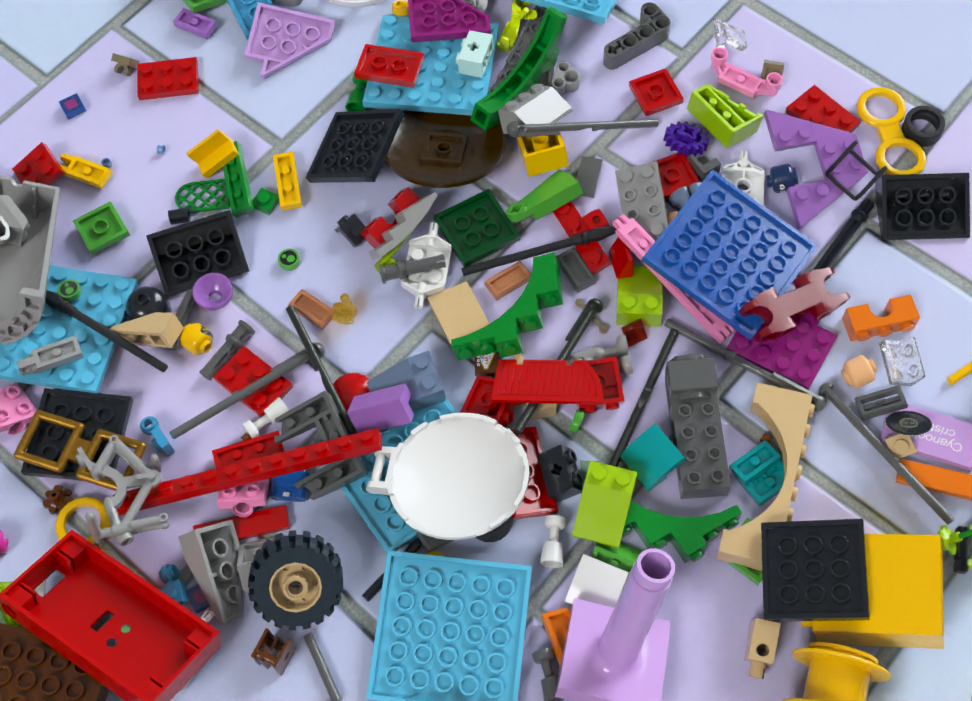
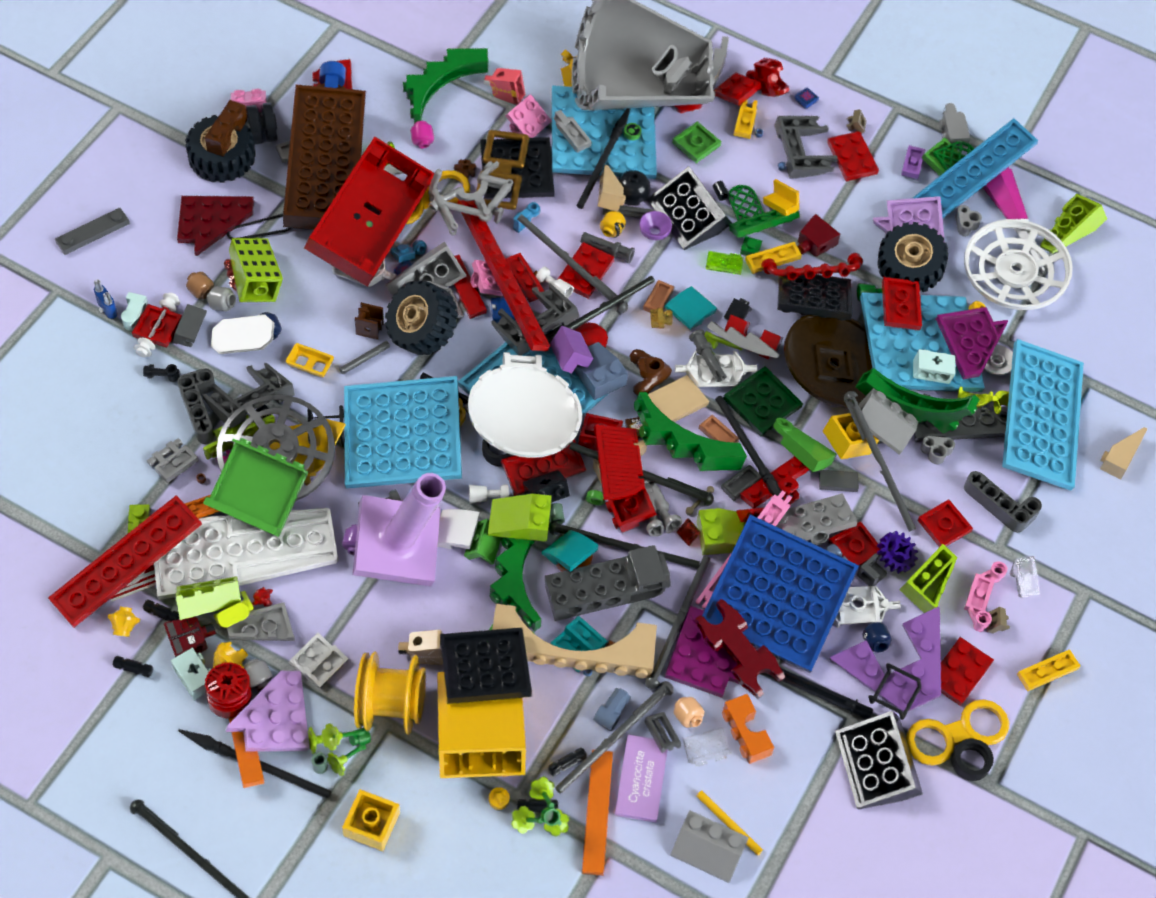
camera: 70 degrees right, 5 degrees down
bright green tile [278,249,300,271] -> none
tan plate [884,433,917,459] -> none
black sticker [886,411,932,436] -> none
none -> yellow tile [489,787,510,810]
none -> black axle [548,748,587,776]
none -> sand blue piece [593,688,631,731]
none -> reddish brown head [629,349,672,396]
none -> teal slope [664,286,717,330]
none -> clear neon green hinge [706,251,744,275]
none -> red piece [746,57,790,97]
none -> red bar [761,253,863,281]
none -> dark grey wedge [774,116,837,178]
none -> dark red torso [797,214,841,256]
none -> black wheel [877,222,948,292]
none -> yellow plate [1017,649,1080,692]

